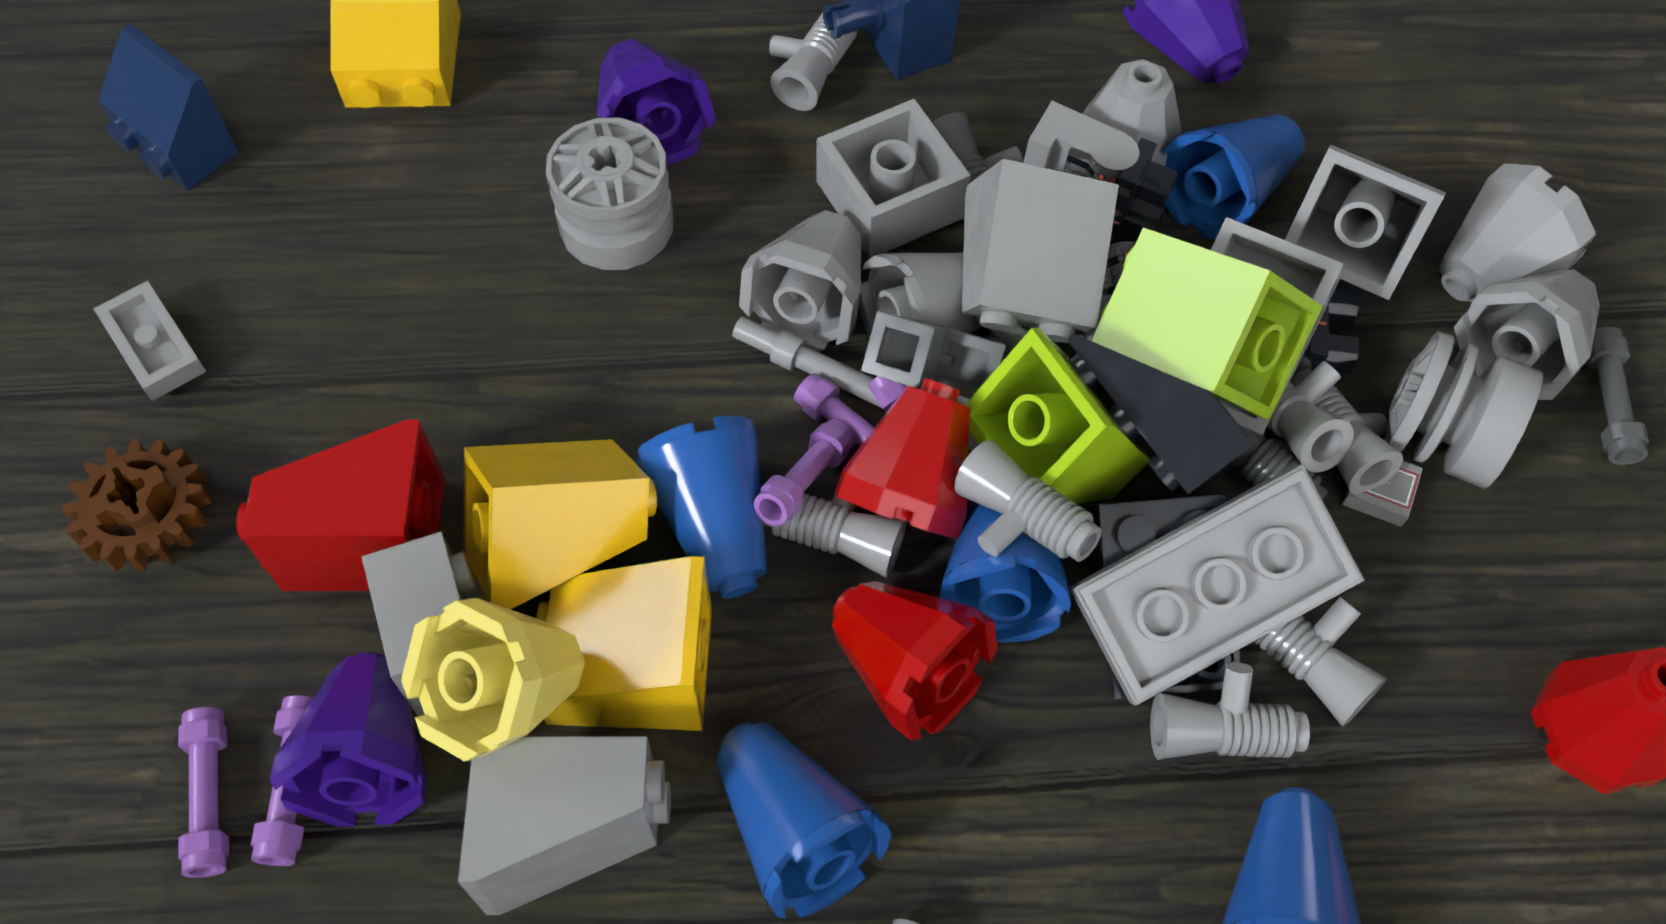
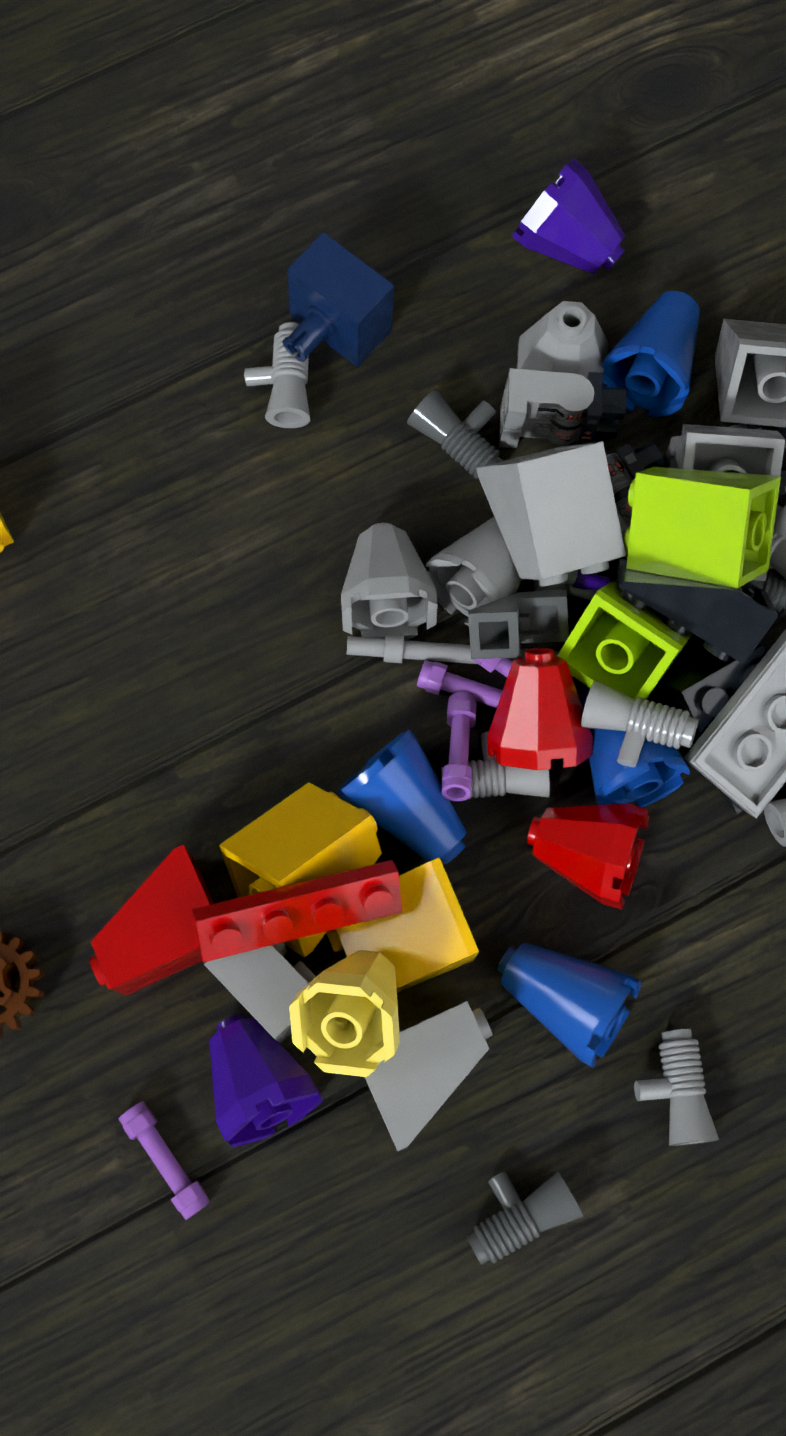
camera: 25 degrees left, 15 degrees up
medium lavender bar [250,695,313,866] -> none
light grey wheel [546,118,674,270] -> none
dark purple cone [597,38,716,166] -> none
light grey brick [816,99,971,259] -> none
none -> red plate [192,860,402,963]

